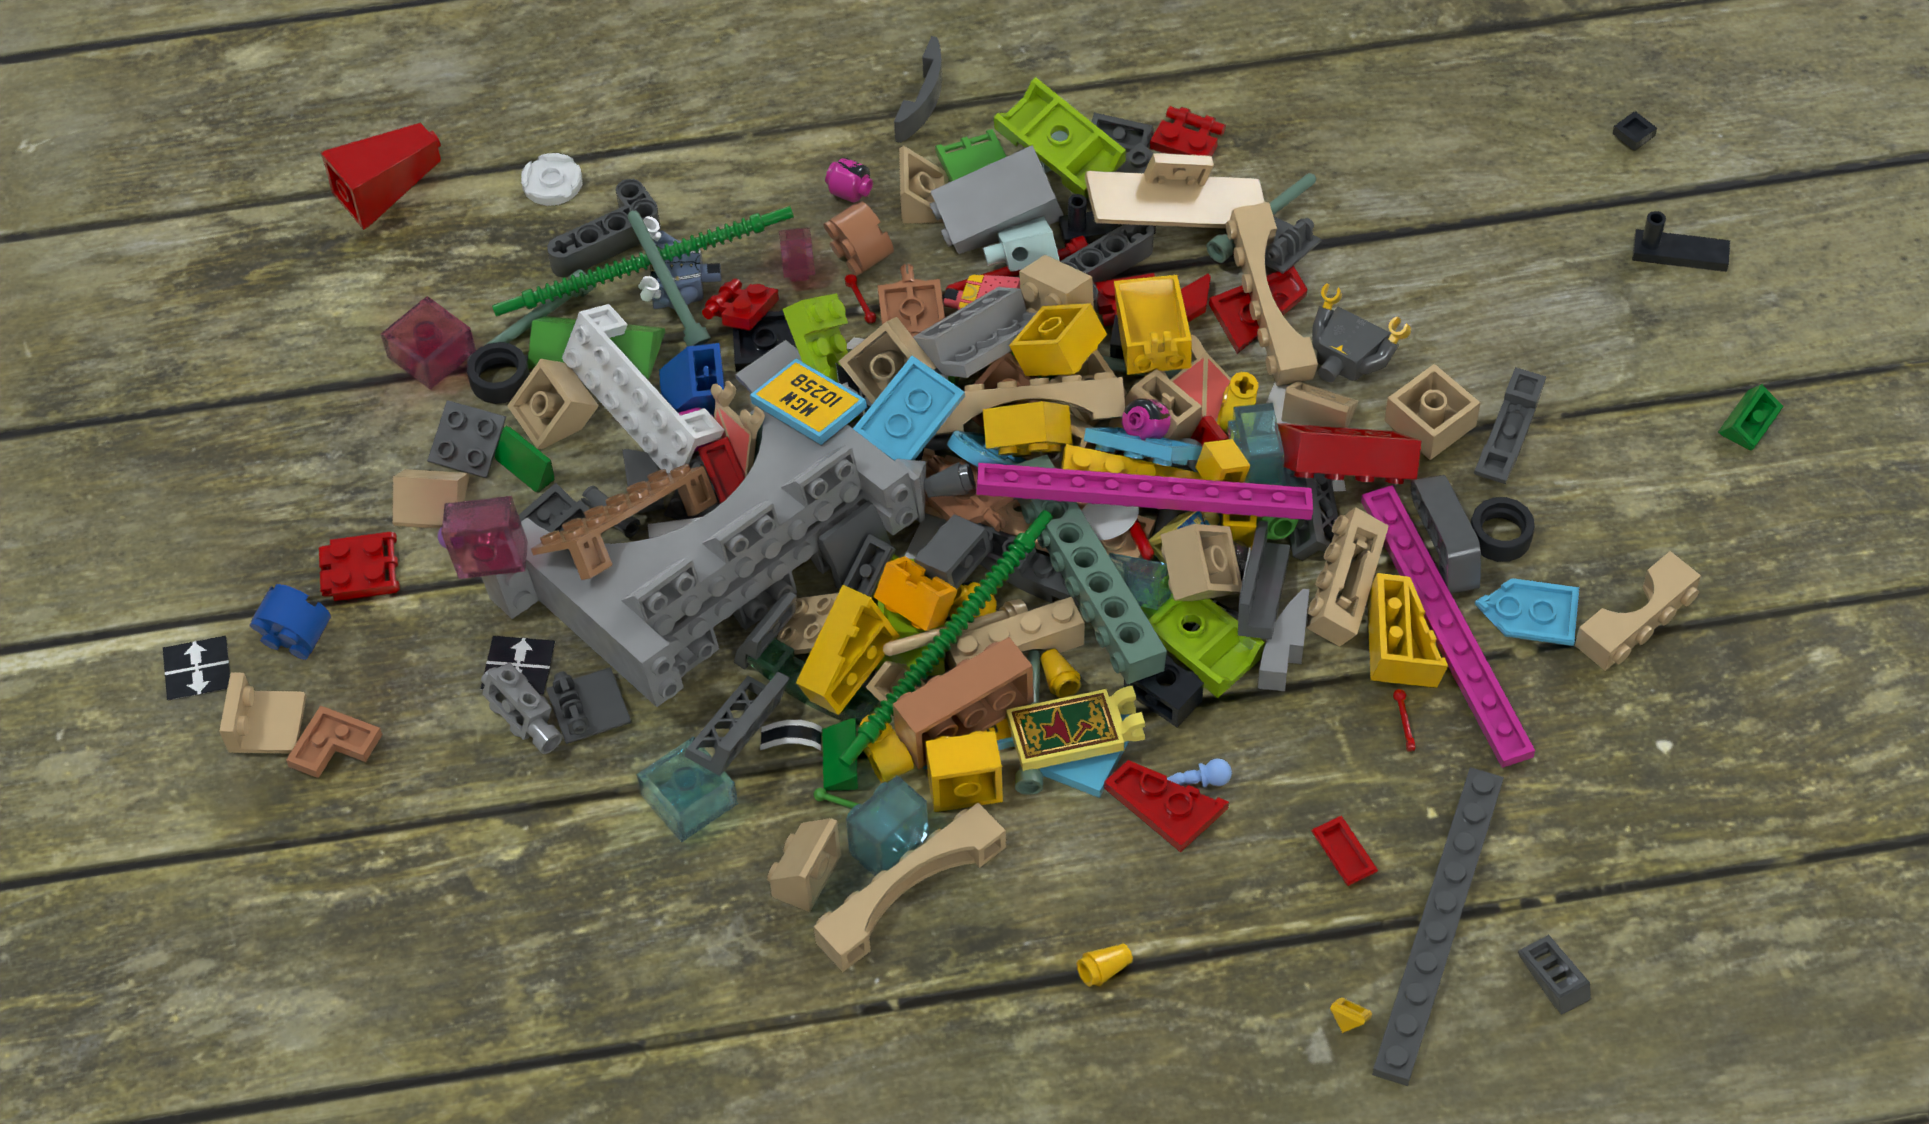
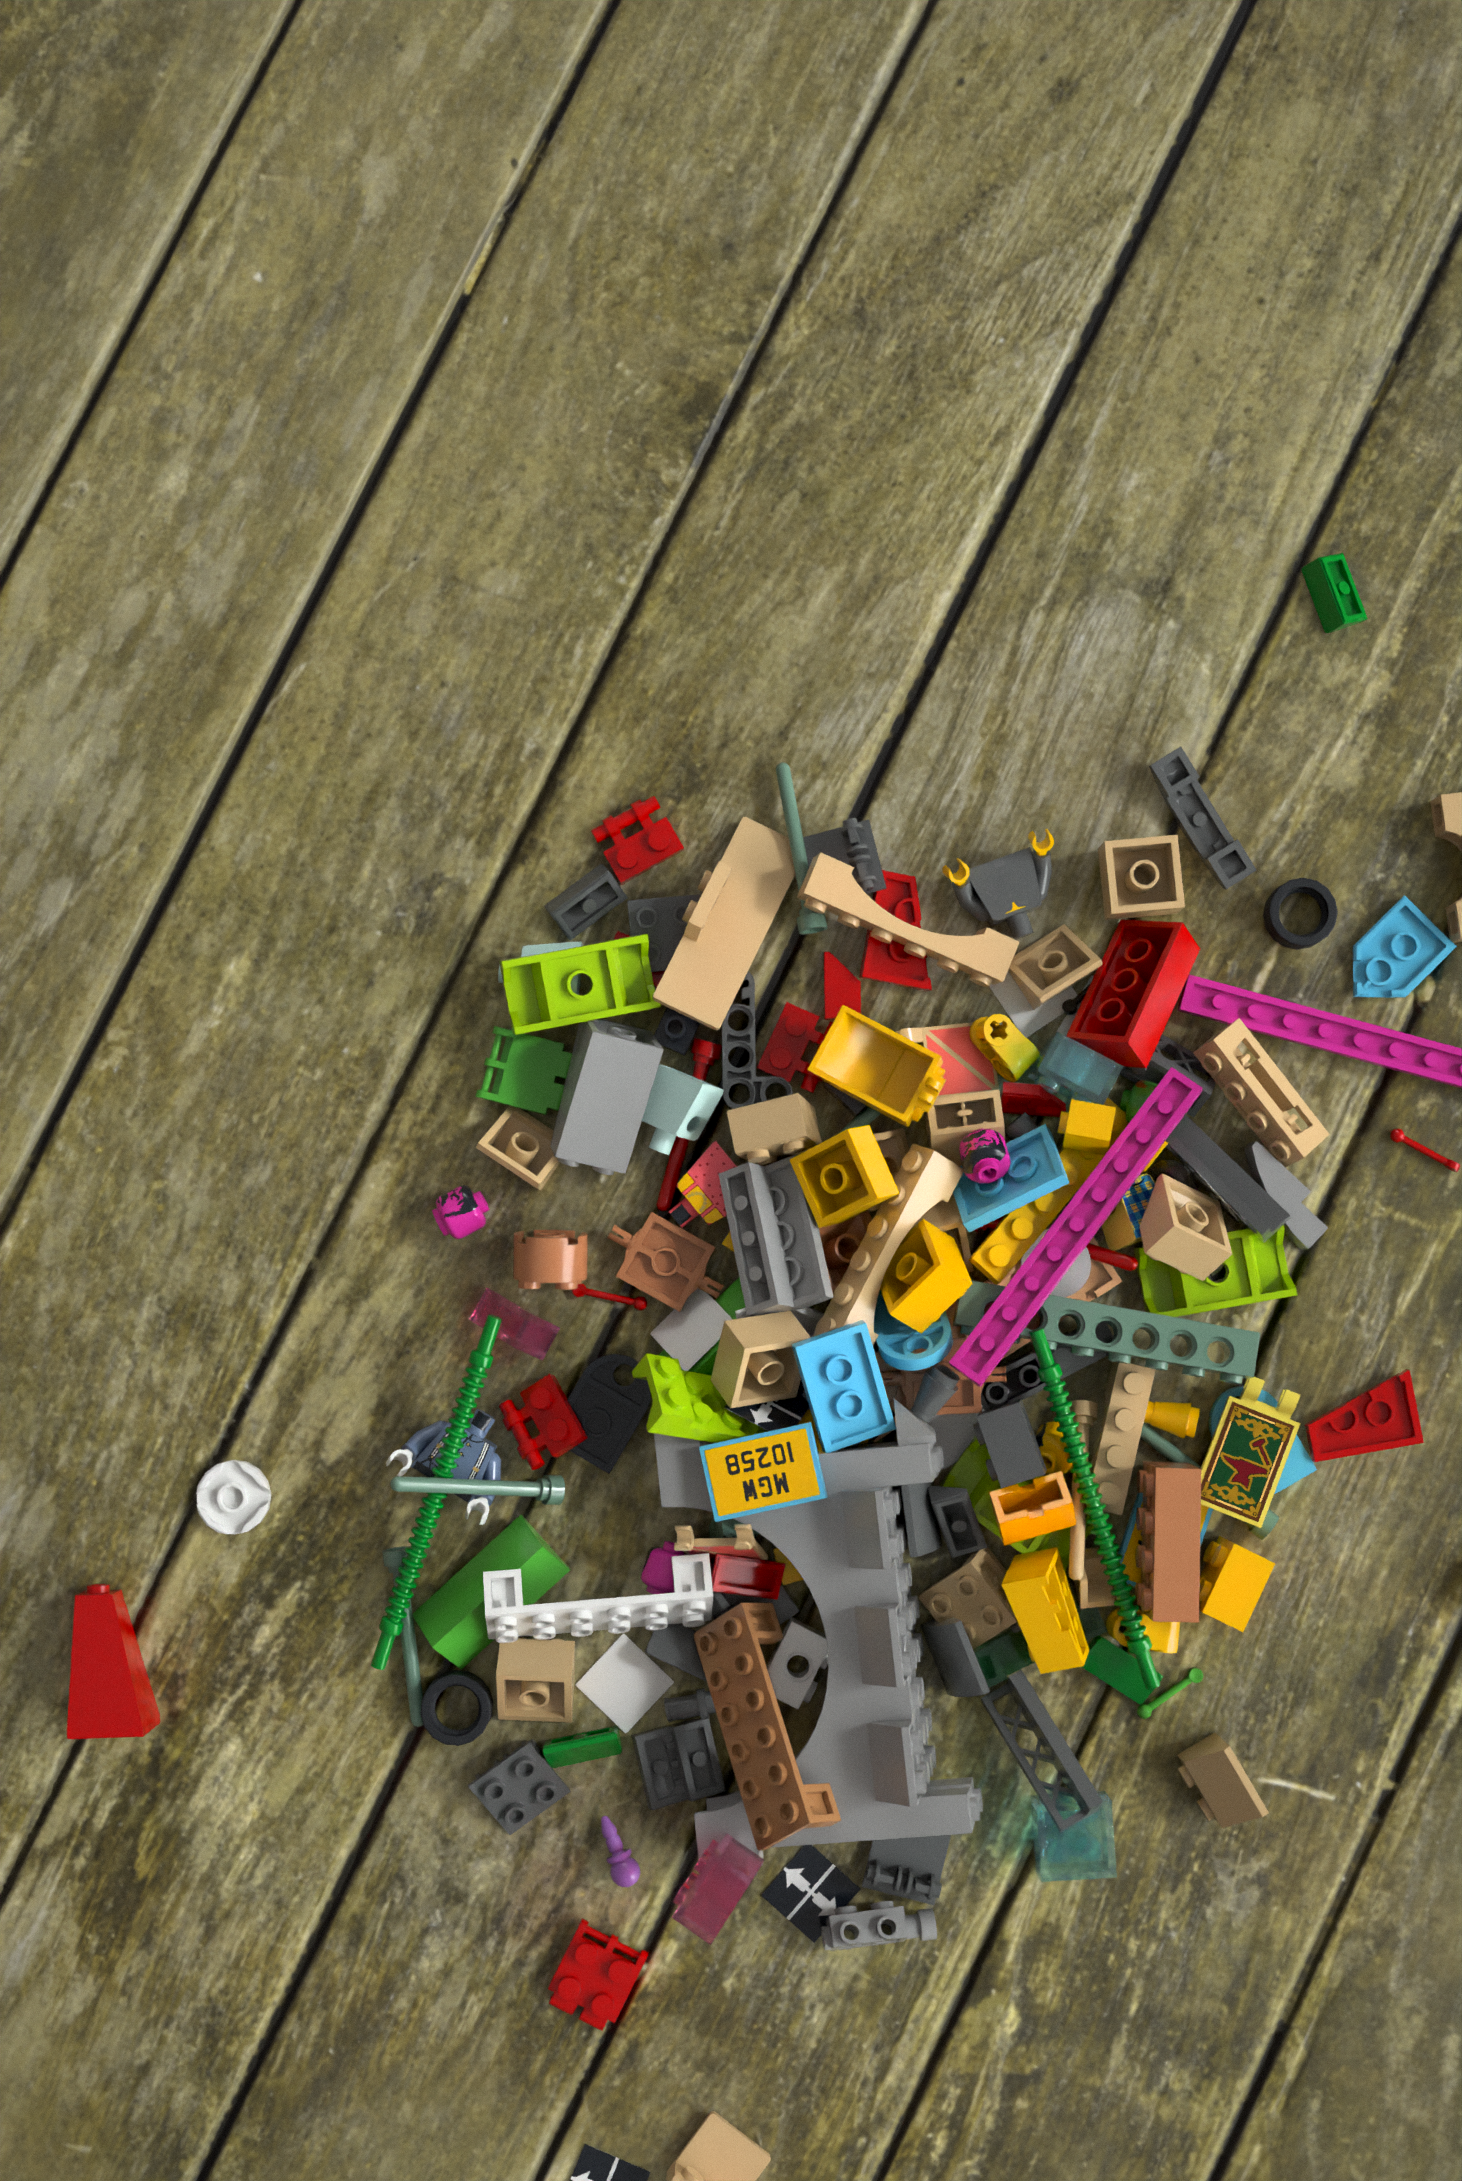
camera: 60 degrees left, 30 degrees up
blue brick [250,584,331,660] -> none
nougat plate [286,705,382,778] -> none
clear pink brick [381,296,476,390] -> none
tan slope [393,469,470,529] -> none
dark grey beam [547,179,661,277] -> none
blue slope [659,343,725,417] -> none
sticker [760,720,822,751] -> none
tan arch [814,803,1006,972] -> none
clear light blue brick [846,775,929,876] -> none
dark grey slope [894,36,942,143] -> none
clear light blue arch [1108,553,1171,610] -> none
black brick [1124,655,1204,728] -> none
light blue bar [1167,758,1232,788] -> none
yellow wedge [1367,573,1448,688] -> none
dark grey beam [1410,475,1481,593] -> none
black plate [1612,111,1657,151] -> none
black piece [1632,211,1730,272] -> none
none -> white sticker [575,1633,674,1733]

